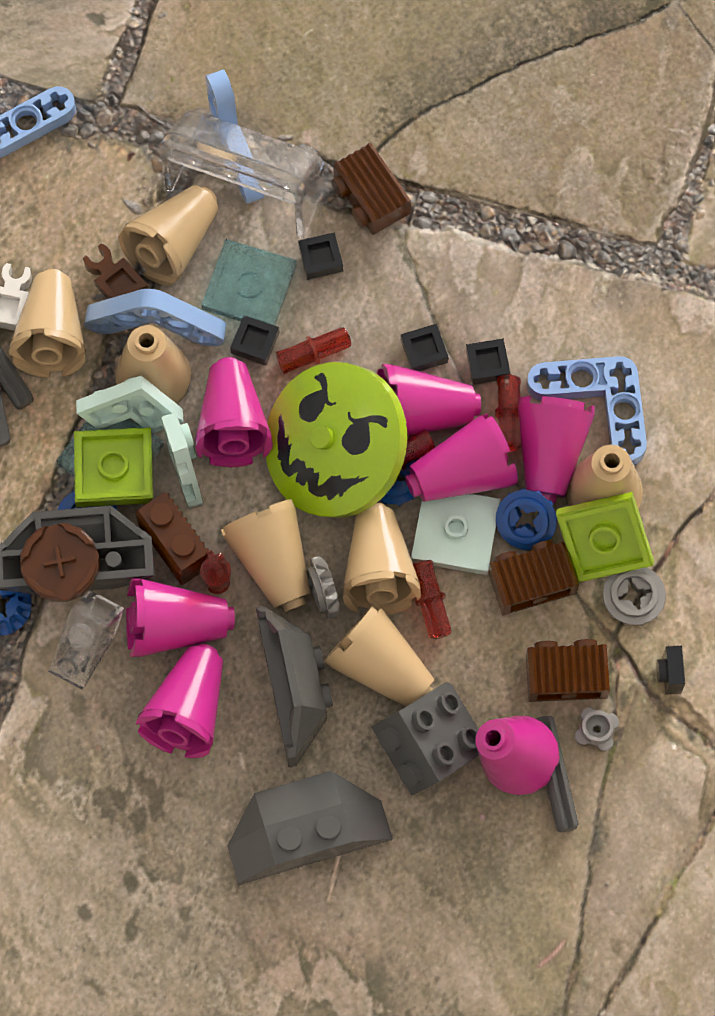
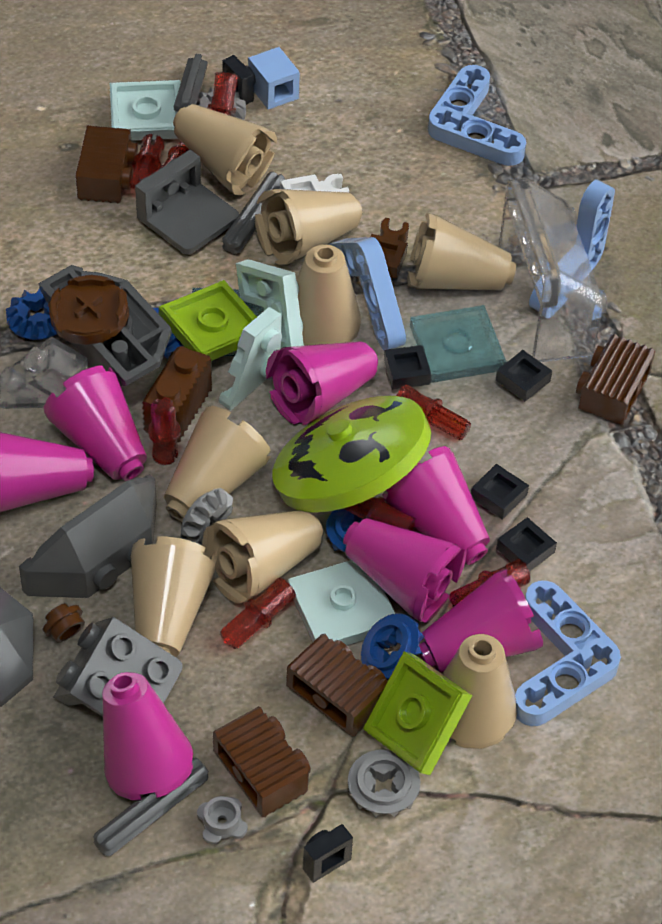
camera: 55 degrees right, 20 degrees down
none -> reddish brown plate [42,603,85,643]

